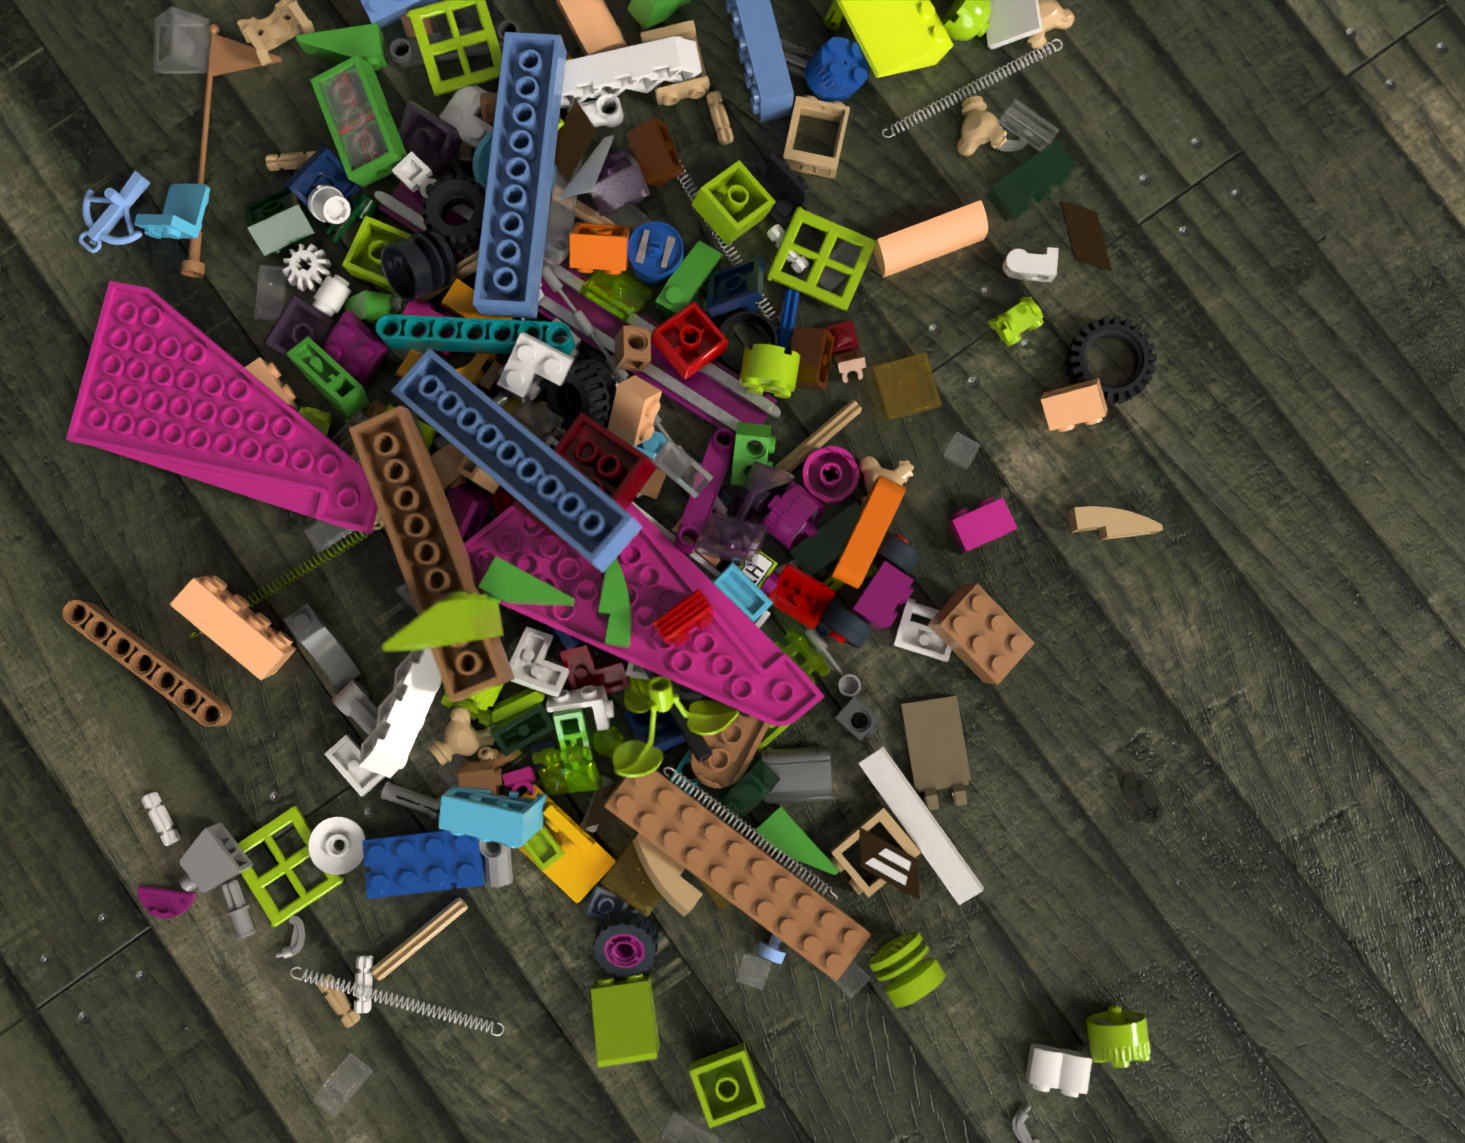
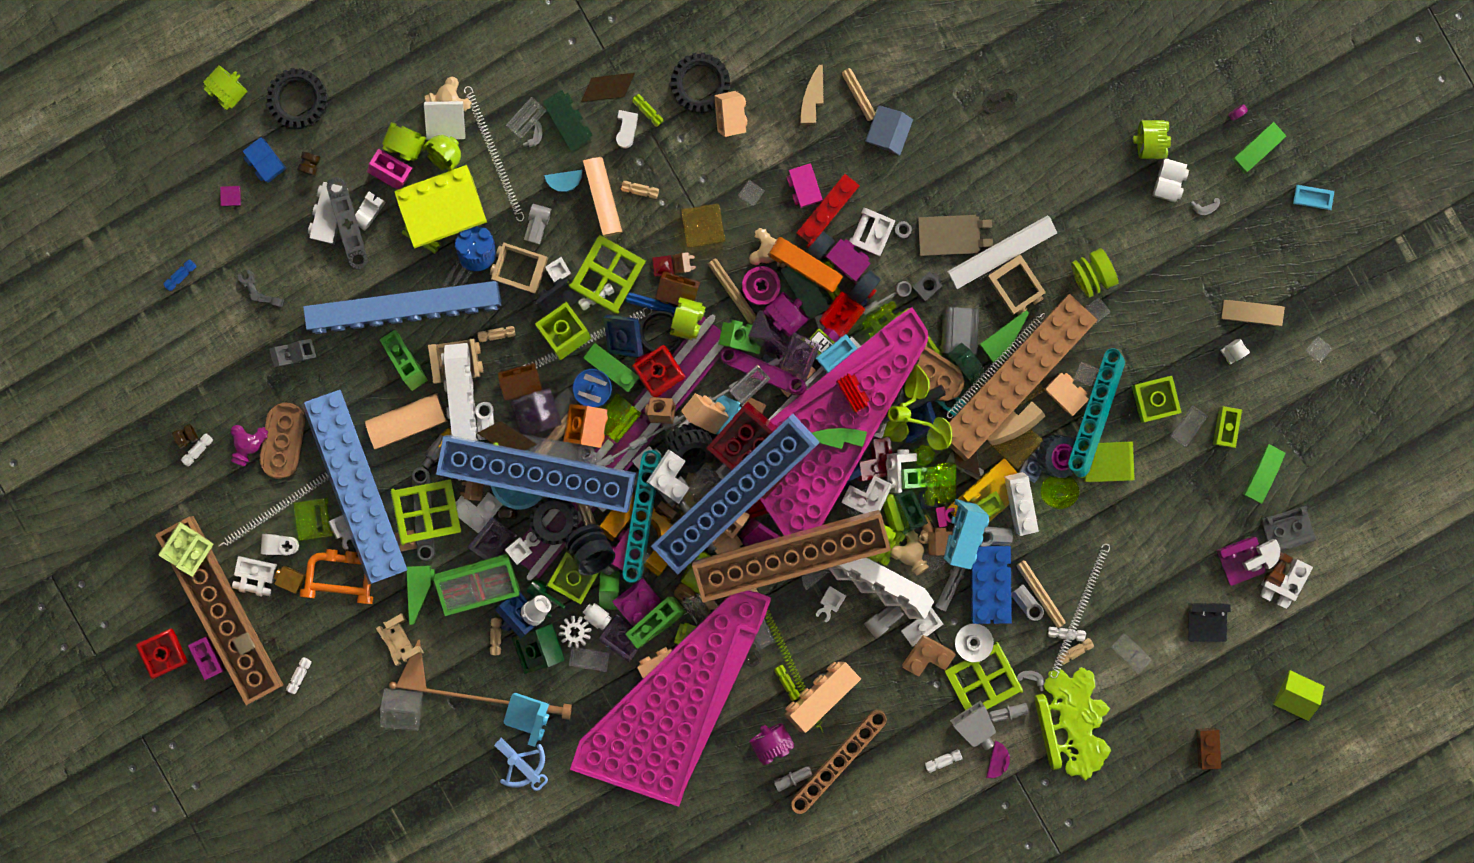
camera: 85 degrees left, 5 degrees up
dark grey slope [284,603,364,690] -> none
lime slope [383,592,503,651] -> none
bright green slope [479,556,576,606] -> none
white sticker [558,135,614,199] -> none
light blue tile [756,934,786,964] -> none
dark brown sticker [860,827,920,900] -> none
medium nougat brick [927,583,1035,685] -> none
tan animal [957,96,1007,157] -> none
lime piece [988,297,1044,346] -> none
none -> light grey piece [524,204,552,244]
none -> medium azure tile [544,170,583,192]
none -> white plate [545,257,571,282]
none -> tan axle [621,181,659,199]
none -> lime axle [632,94,663,127]
none -> magenta piece [749,723,794,765]
none -> lime axle [774,665,800,701]
none -> light grey axle [774,767,812,792]
none -> red plate [796,174,860,243]
none -> white plate [816,586,846,622]
none -> tan axle [842,68,875,121]
none -> sand blue slope [865,106,913,155]
none -> light grey axle [894,221,912,239]
none -> medium nougat plate [902,635,956,676]
none -> white brick [1004,472,1039,536]
none -> light grey piece [1011,585,1044,621]
none -> lime plant [1034,667,1111,780]
none -> clear neon green dish [1041,476,1079,509]
none -> light nougat brick [1043,373,1089,416]
none -> teal beam [1068,348,1125,477]

